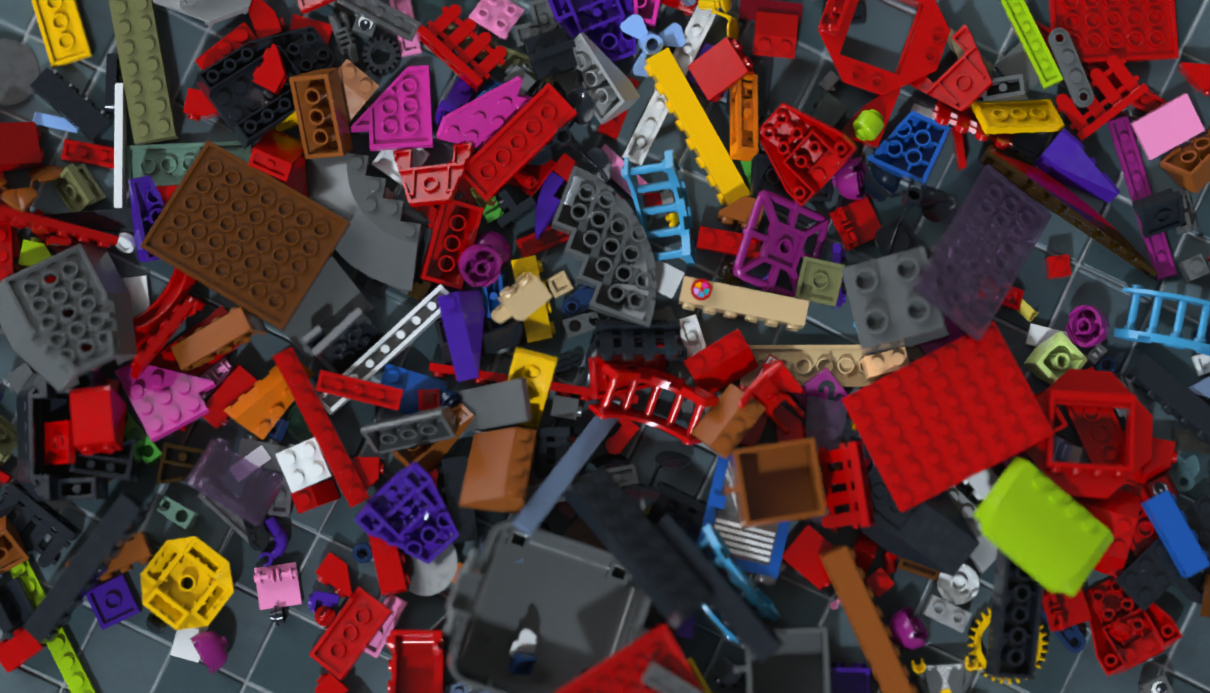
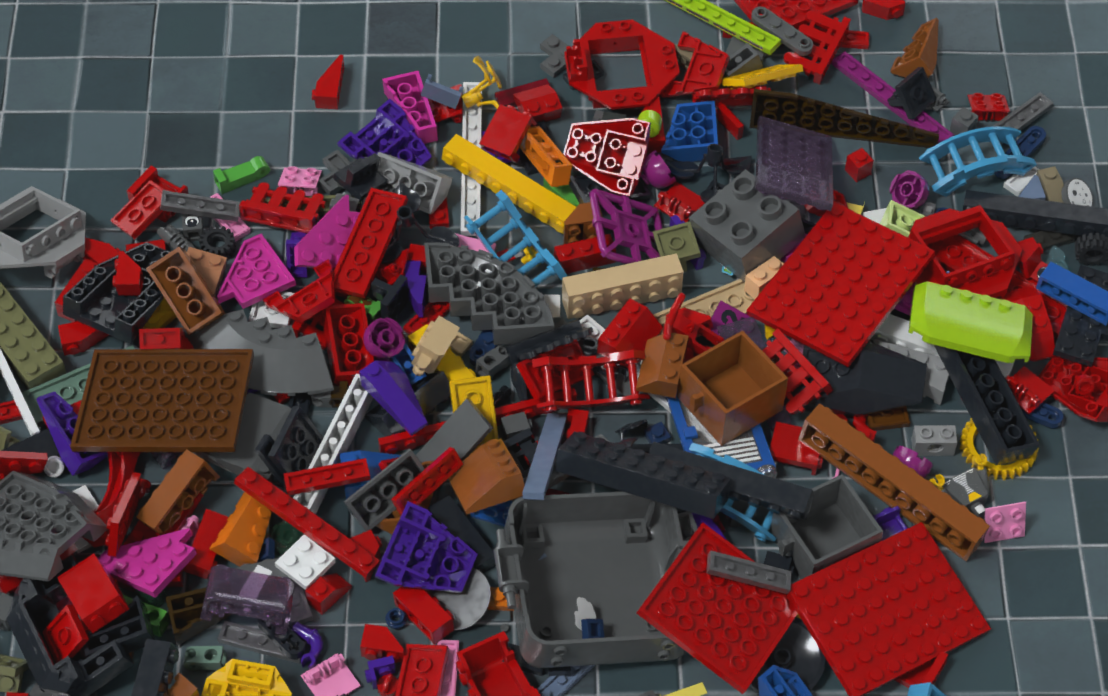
camera: 30 degrees left, 30 degrees down
light blue piece [620,14,685,77] -> none
red tile [691,279,712,301] -> none
white tile [937,564,979,605] -> none
dark purple wedge [1034,129,1120,203] -> none
bright pink tile [1130,93,1205,160] -> none
none -> red plate [391,447,464,516]
none -> dark blue plate [643,421,671,444]

